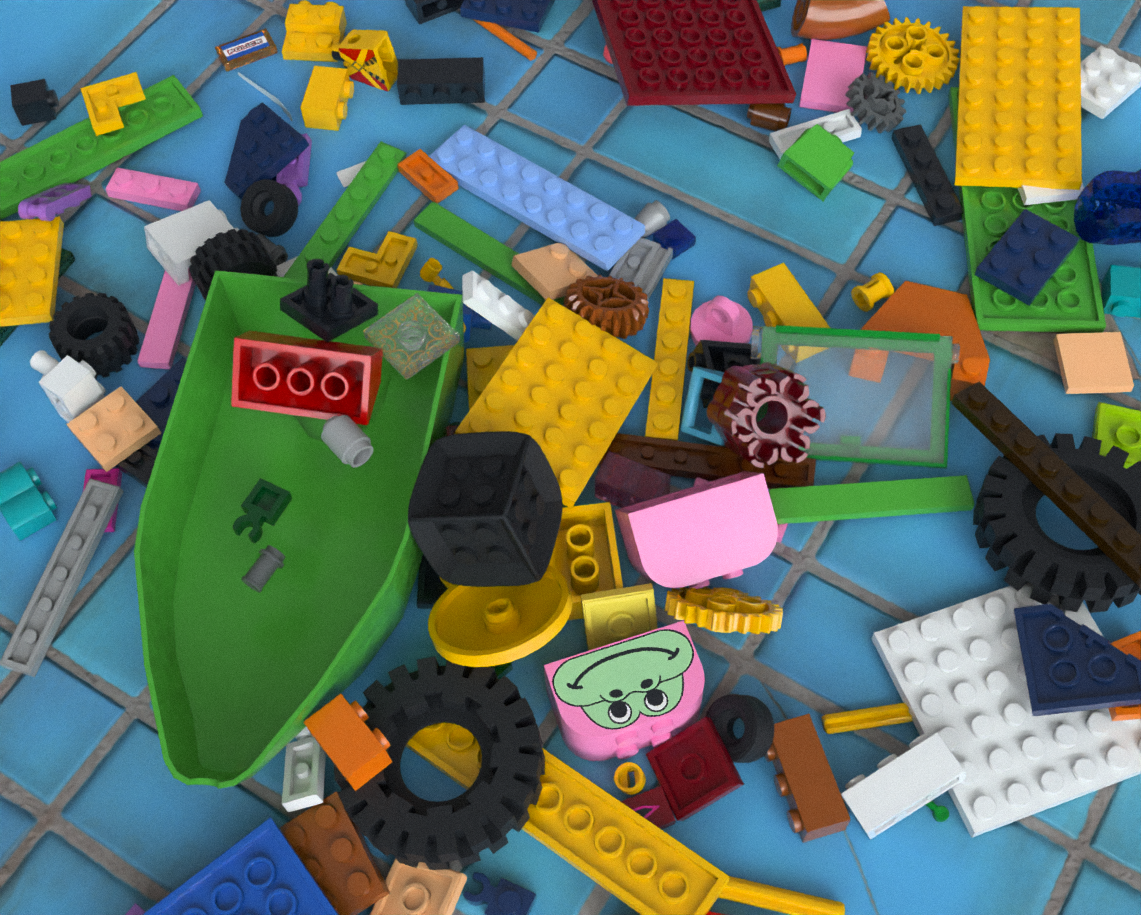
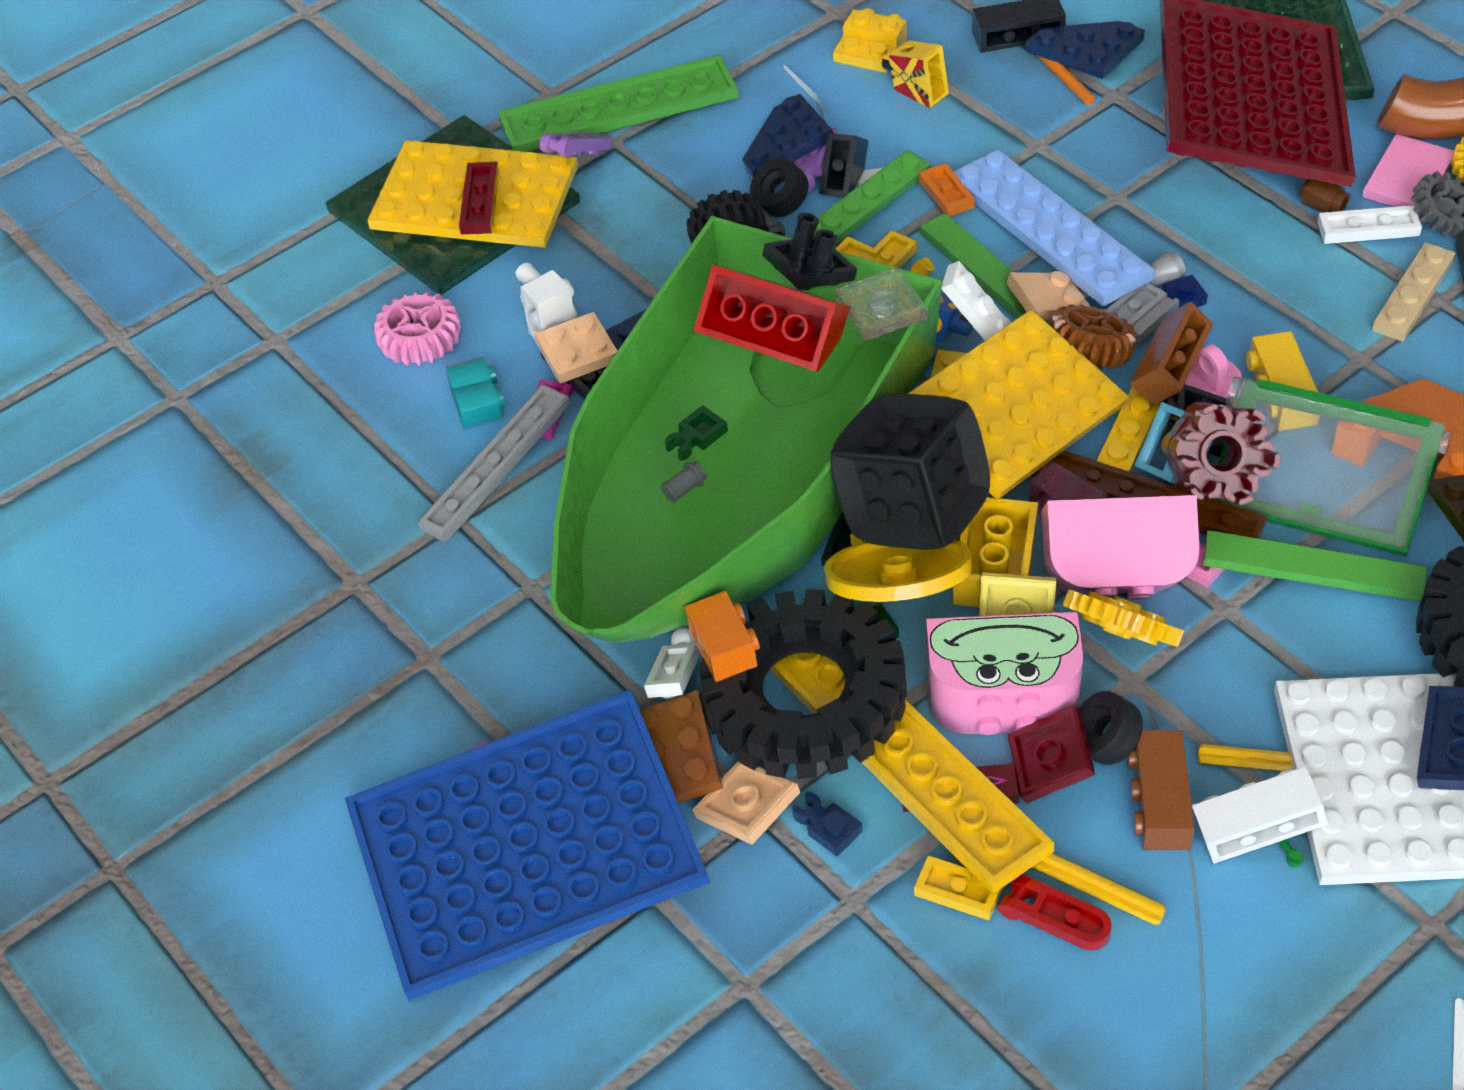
camera: 20 degrees right, 10 degrees down
black brick [10,79,59,126] -> none
black tyre [49,292,139,379] -> none
yellow plate [80,72,146,136] -> none
bright pink plate [105,167,201,211] -> none
bright pink tile [137,268,196,370] -> none
white panel [144,200,239,286] -> none
tile [215,28,278,72] -> none
yellow brick [300,66,354,131] -> none
light grey brick [321,415,374,468] -> none
black brick [397,57,485,105] -> none
yellow hinge [614,762,646,795] -> none
orange pin [777,43,807,66] -> none
bright green torso [777,124,854,202] -> none
yellow bush [851,272,894,312] -> none
none -> black slope [819,133,869,197]
none -> dark orange brick [1130,301,1214,406]
none -> tan plate [1372,242,1456,342]

